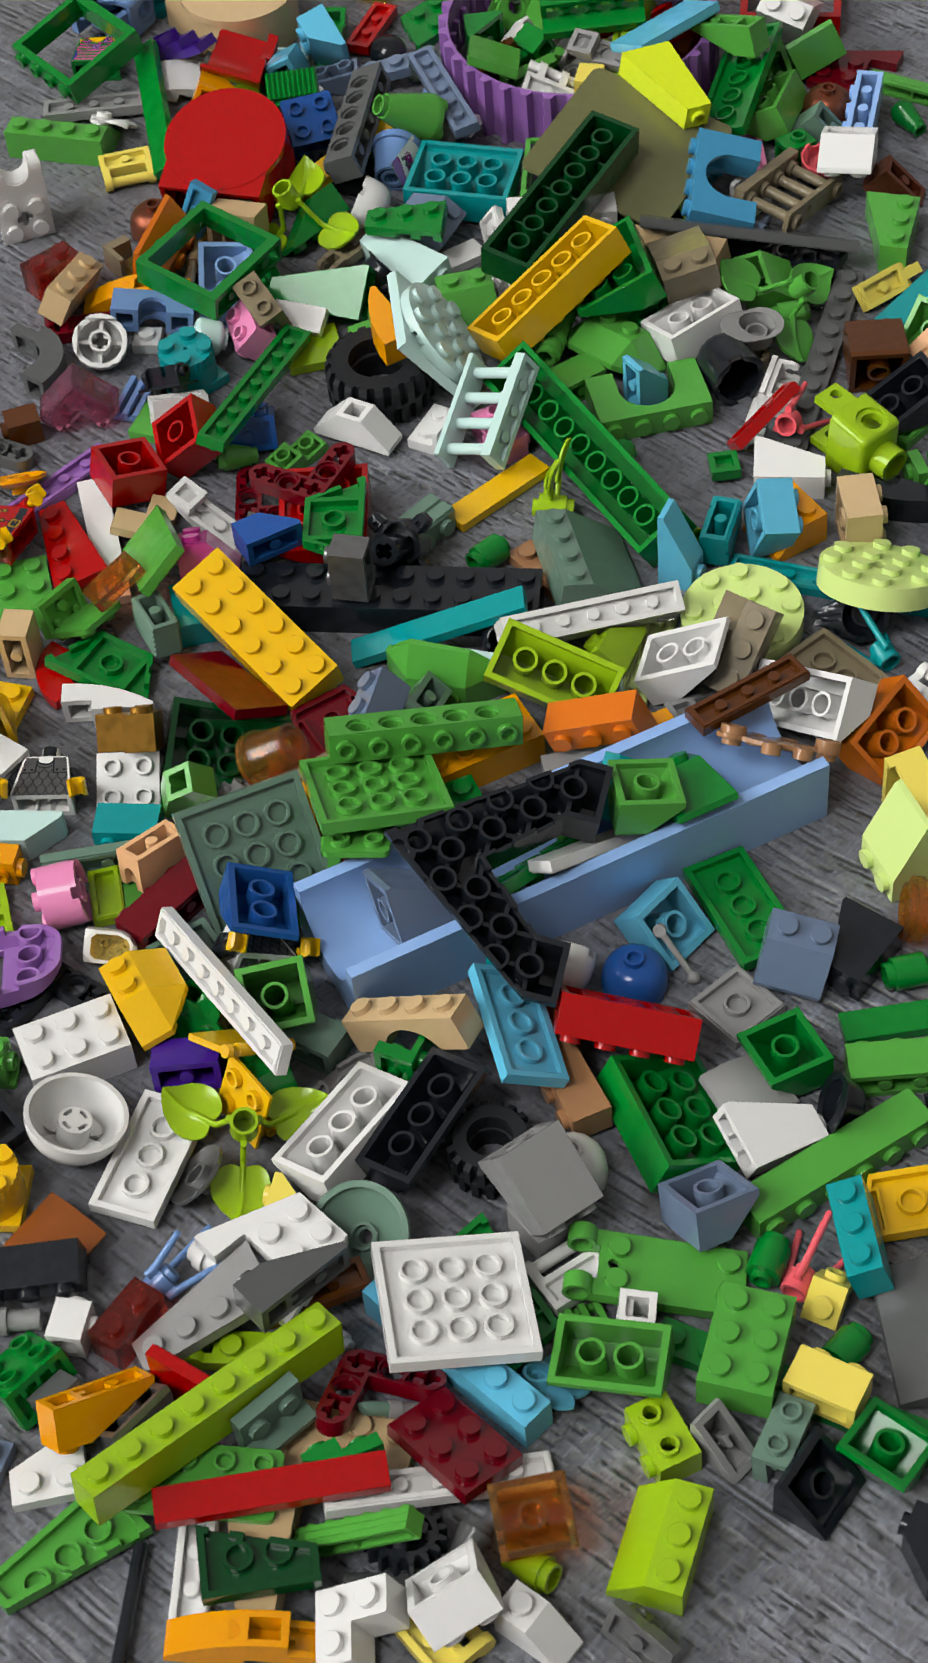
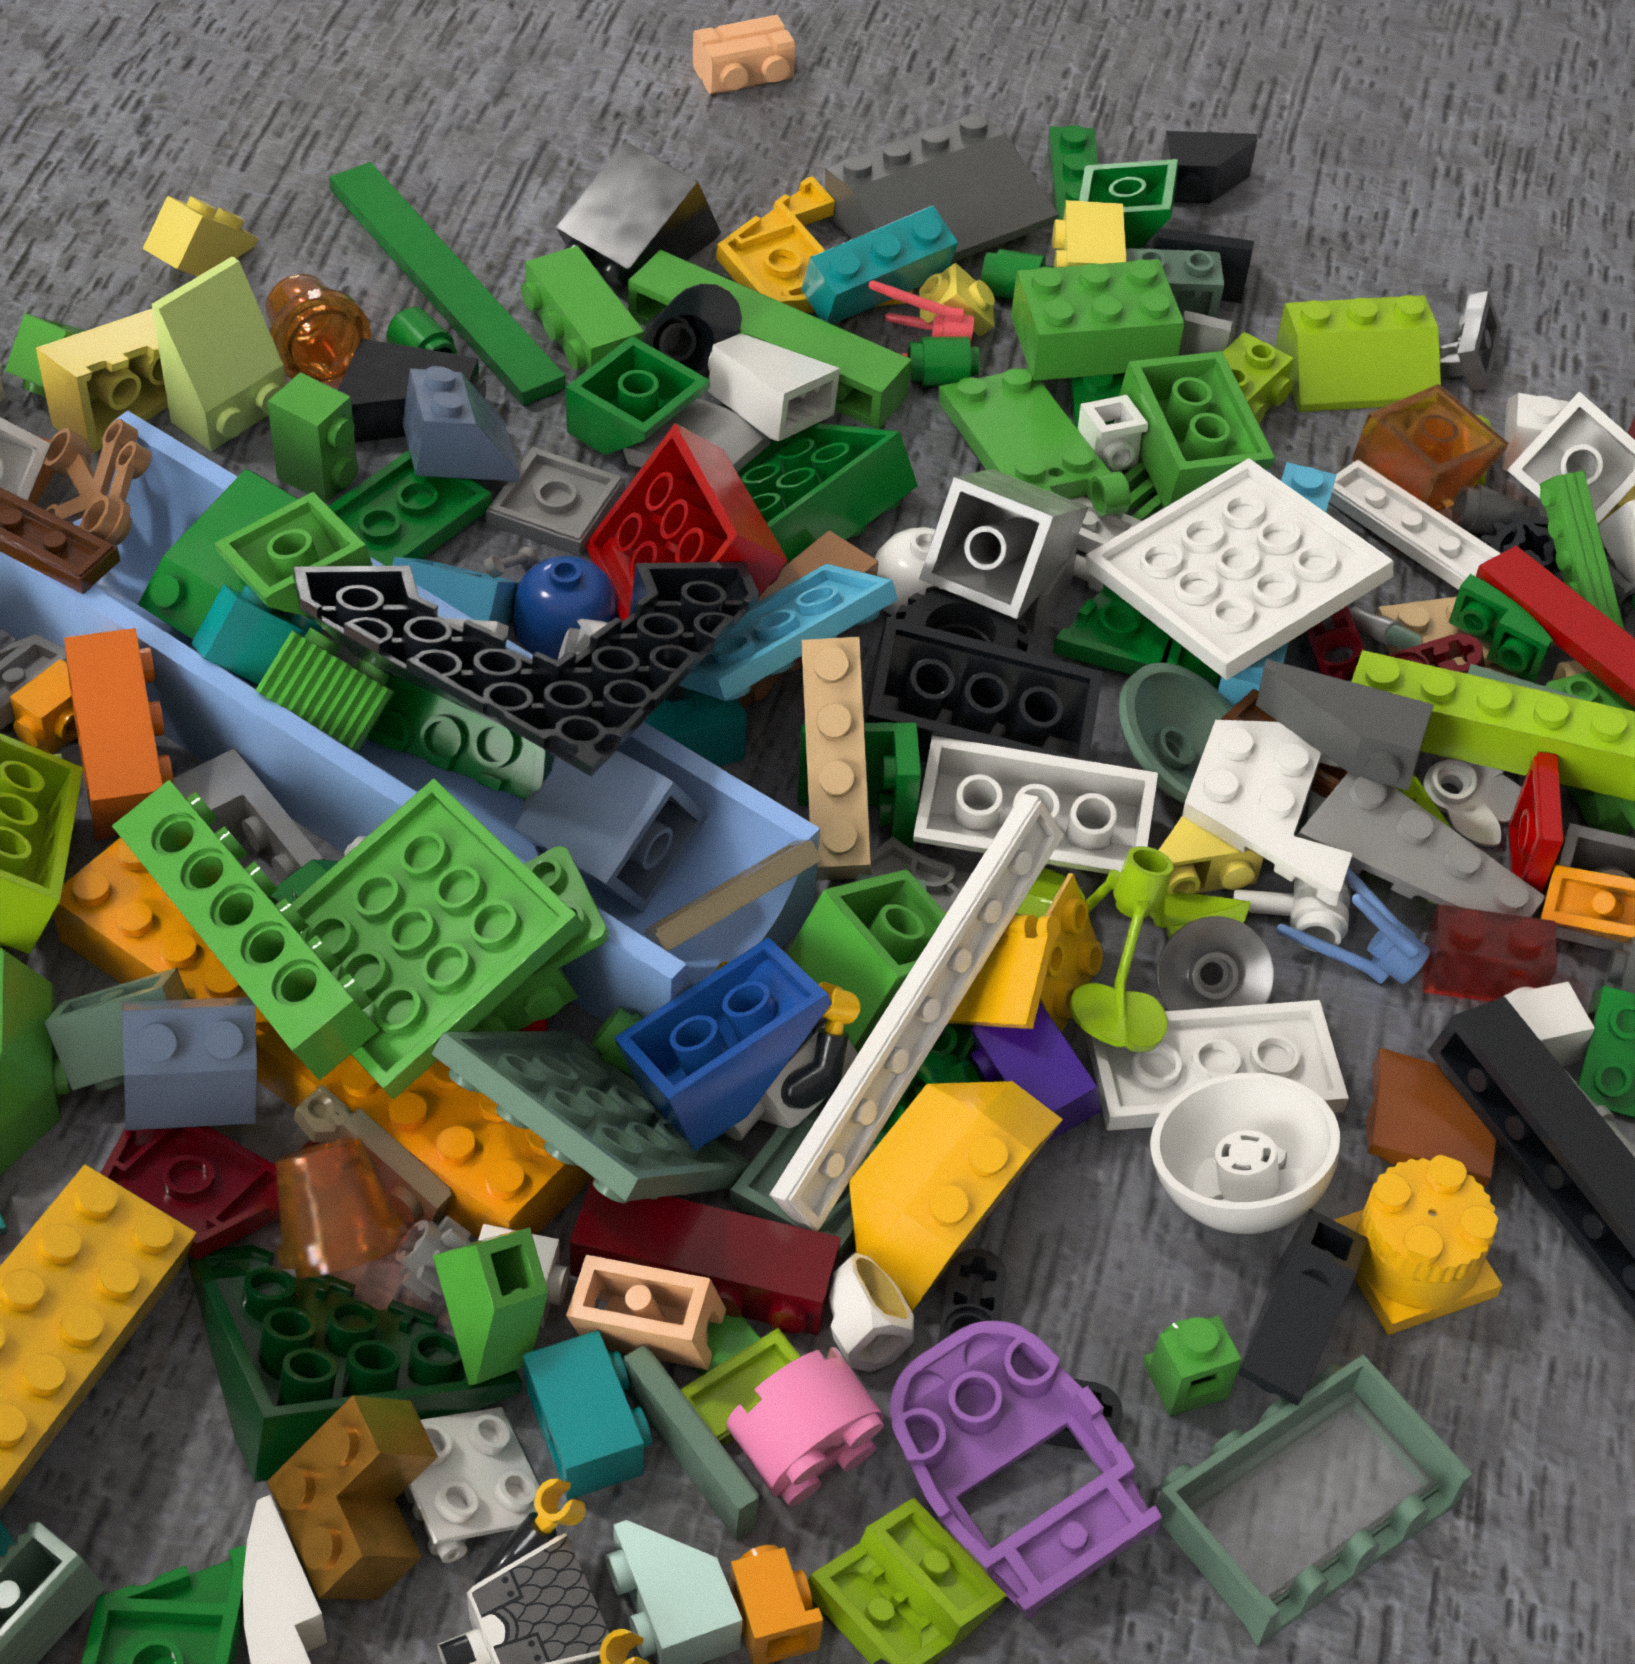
camera: 125 degrees left, 0 degrees up
white brick [12,993,138,1087] -> none
tile [169,651,288,720] -> none
dark red plate [387,1386,523,1505] -> none
sand blue slope [658,1159,759,1252] -> none
none -> bright green brick [267,372,358,503]
none -> dark tan tile [644,840,823,951]

